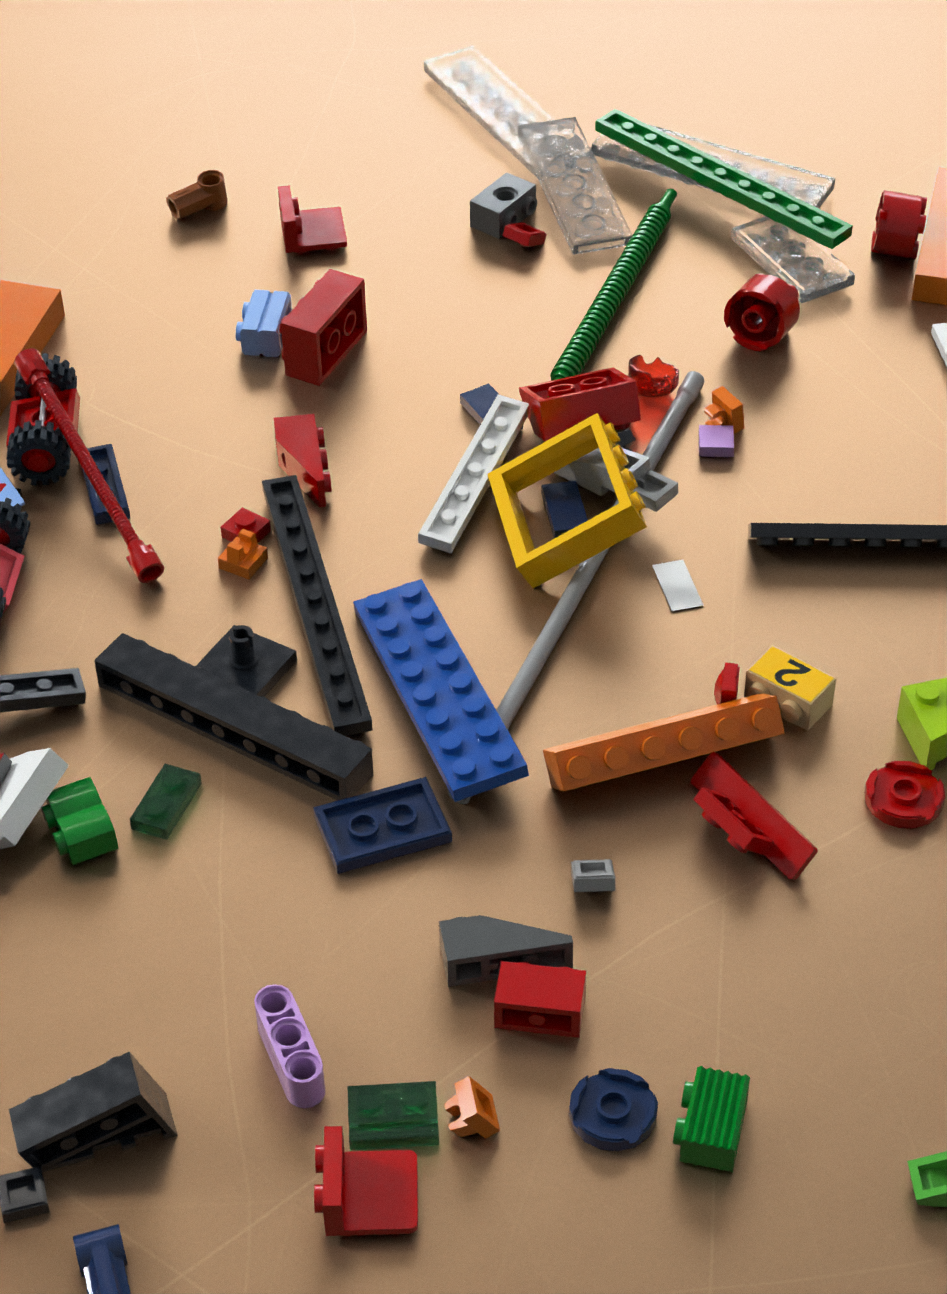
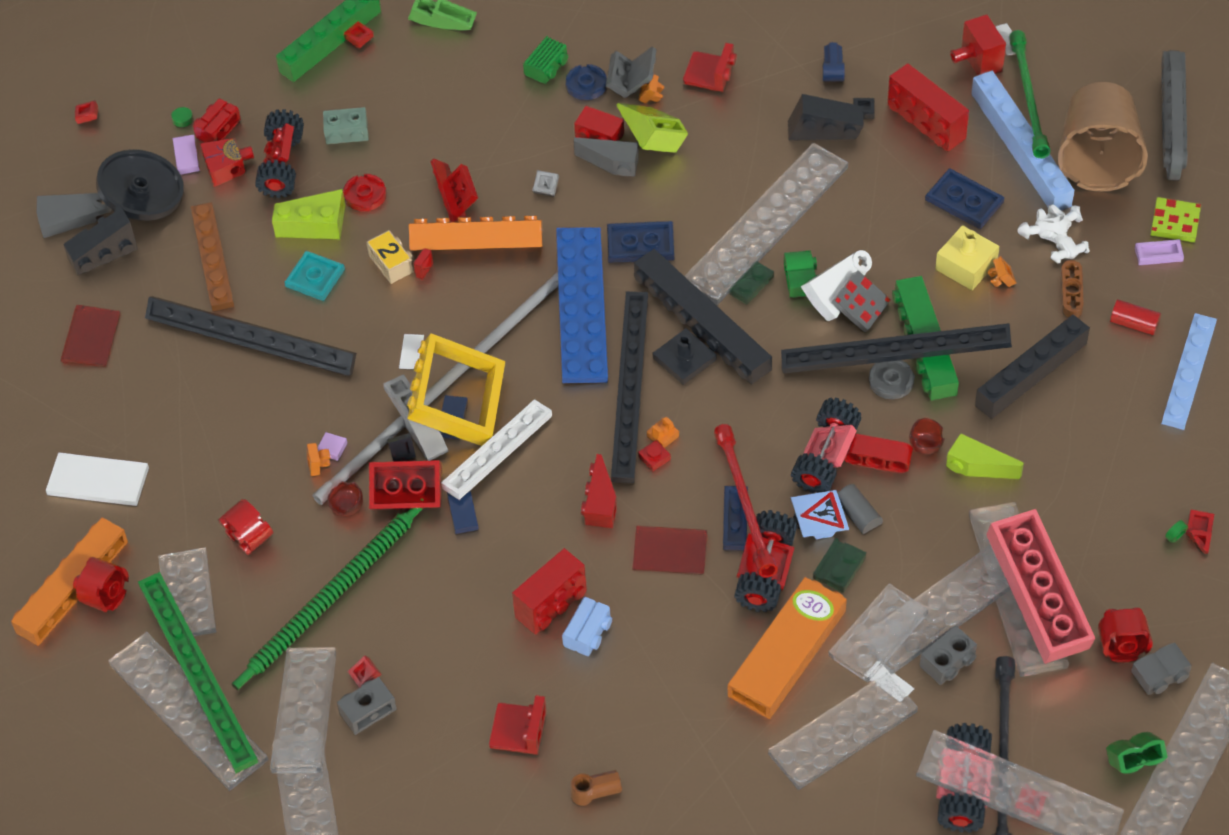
camera: 160 degrees left, 10 degrees up
lavender beam [254,984,325,1108] -> none
clear green plate [347,1081,439,1151] -> none
none -> teal tile [284,251,345,301]
none -> dark grey bracket [606,47,656,98]
none -> lime slope [616,103,688,153]
none -> clear red piece [632,526,707,574]
none -> clear plate [685,143,848,305]

